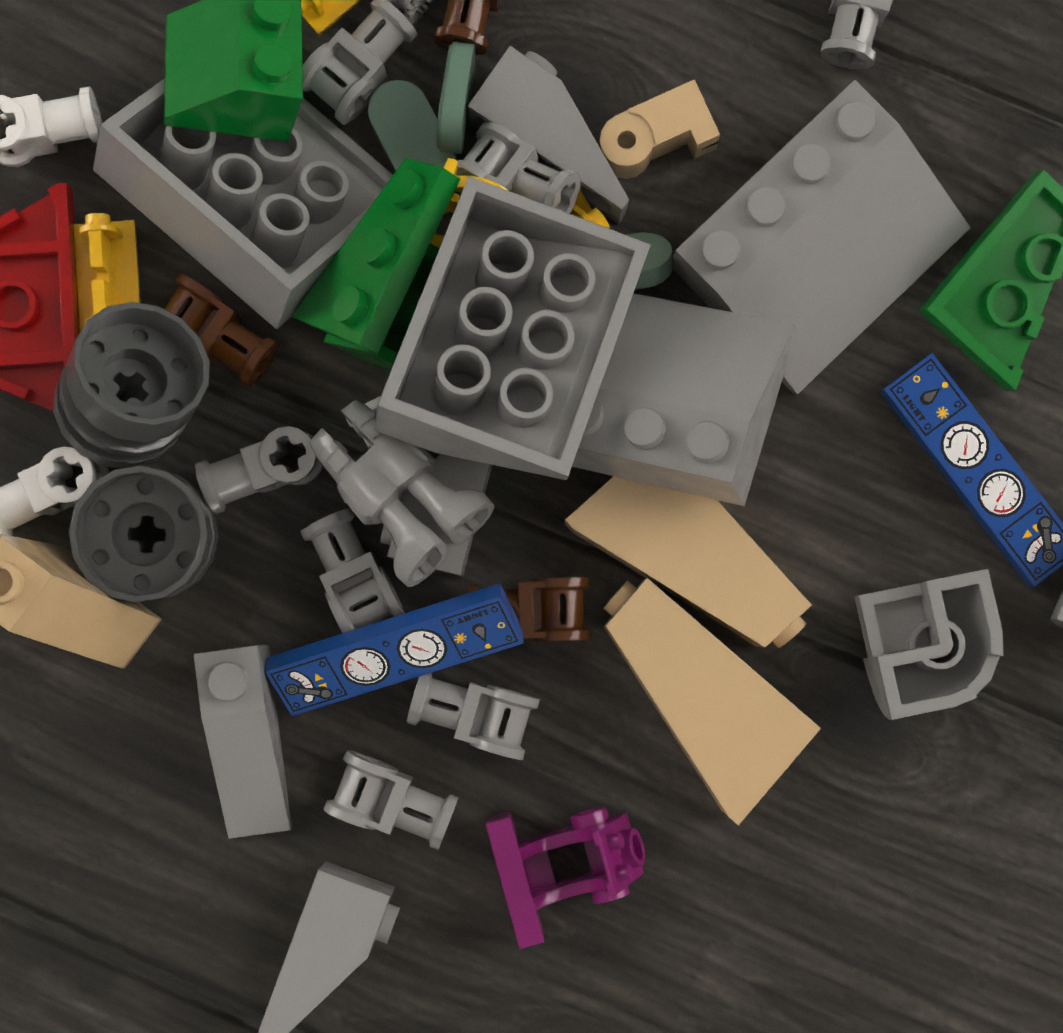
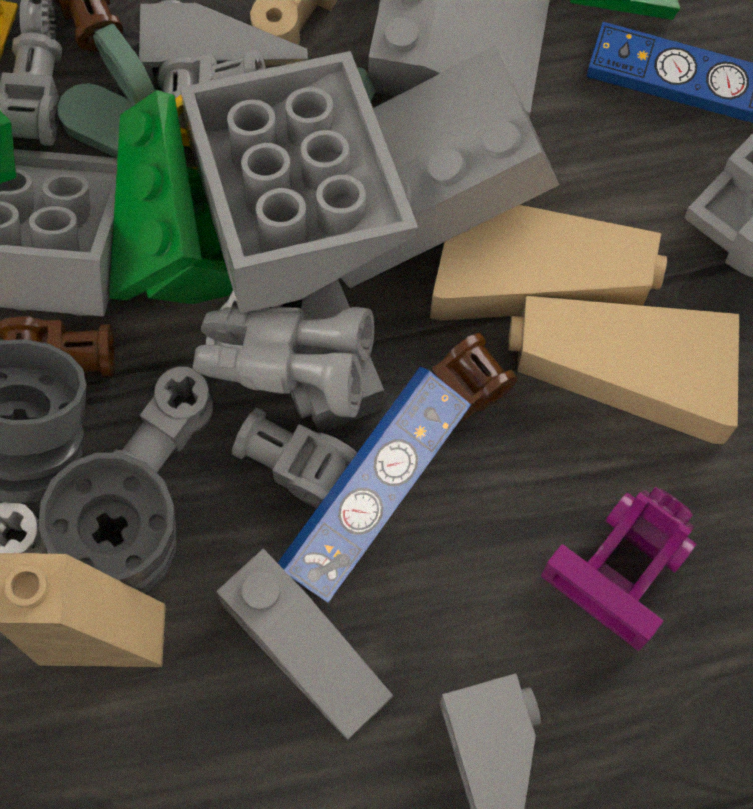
camera: 35 degrees left, 15 degrees down
light grey connector [323,750,459,850] -> none
light grey connector [407,672,540,760] -> none

